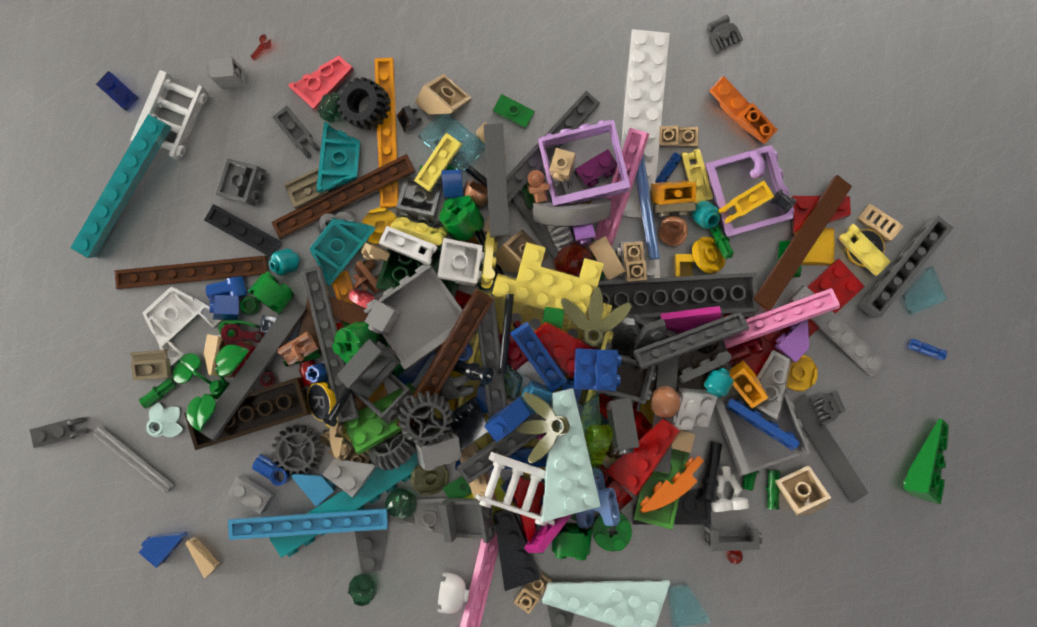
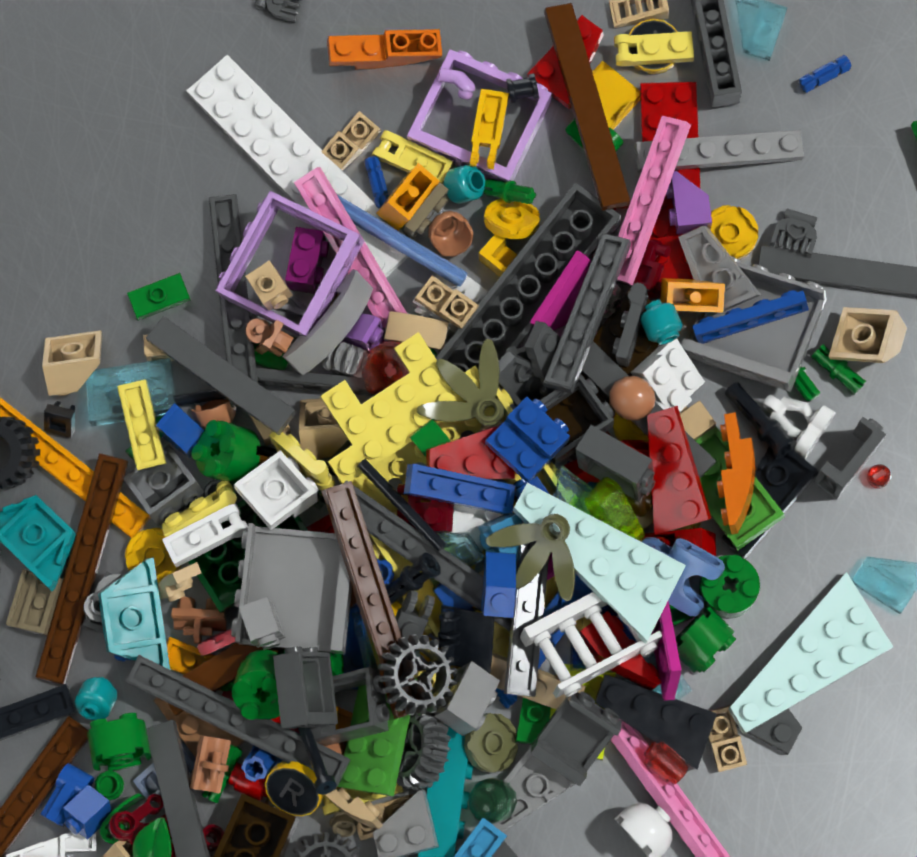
camera: 40 degrees left, 10 degrees down
none -> clear red brick [644,741,688,785]

